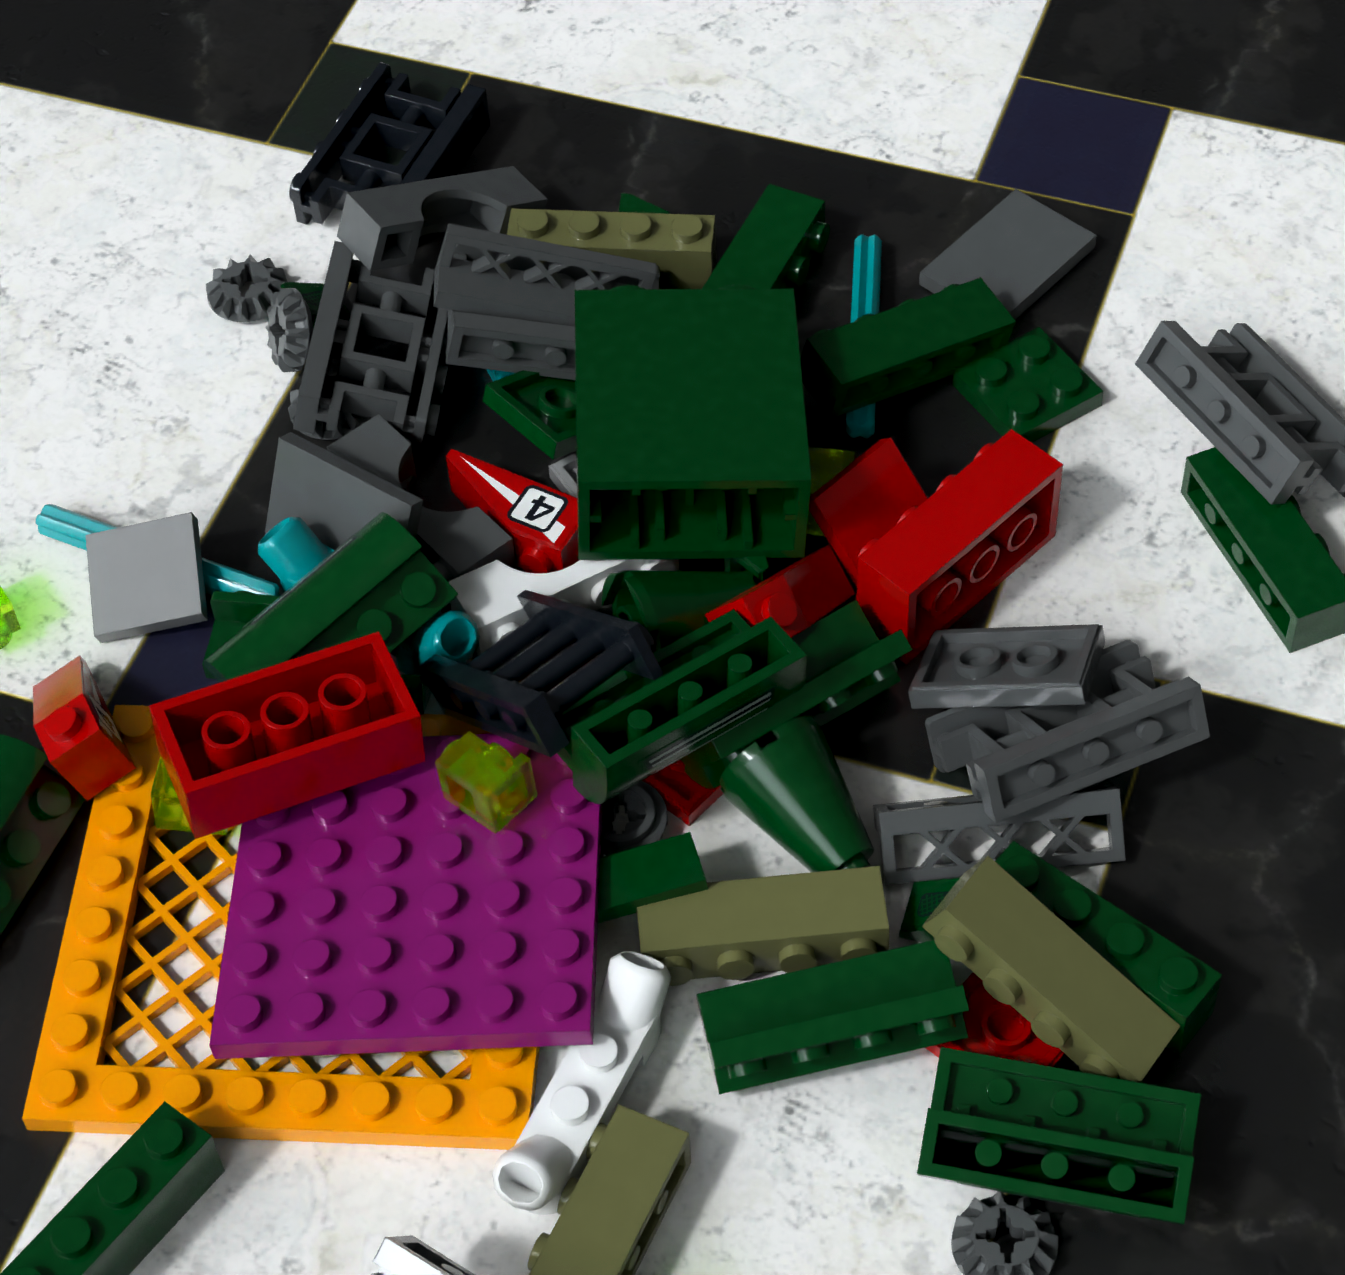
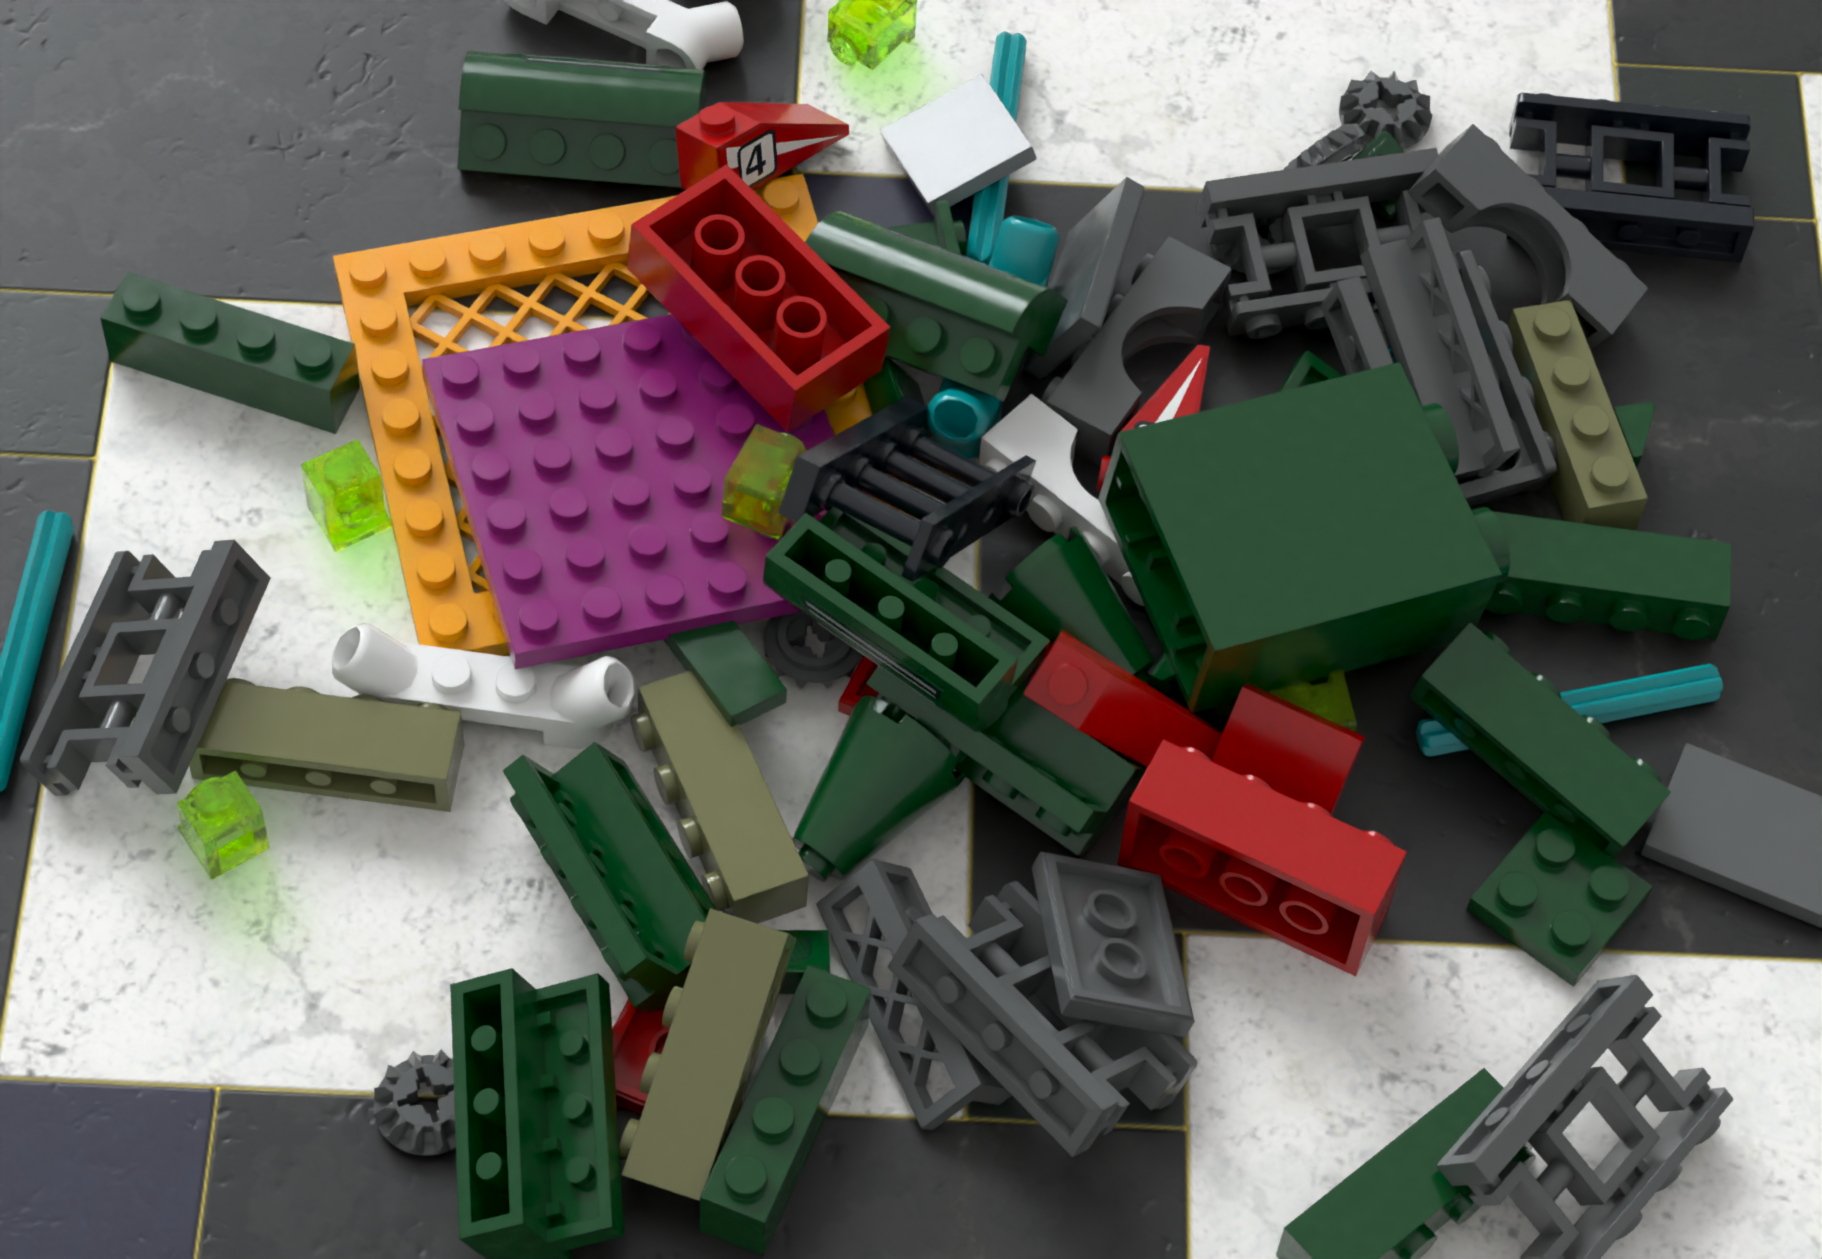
camera: 65 degrees right, 5 degrees up
none -> clear neon green brick [301,439,392,552]

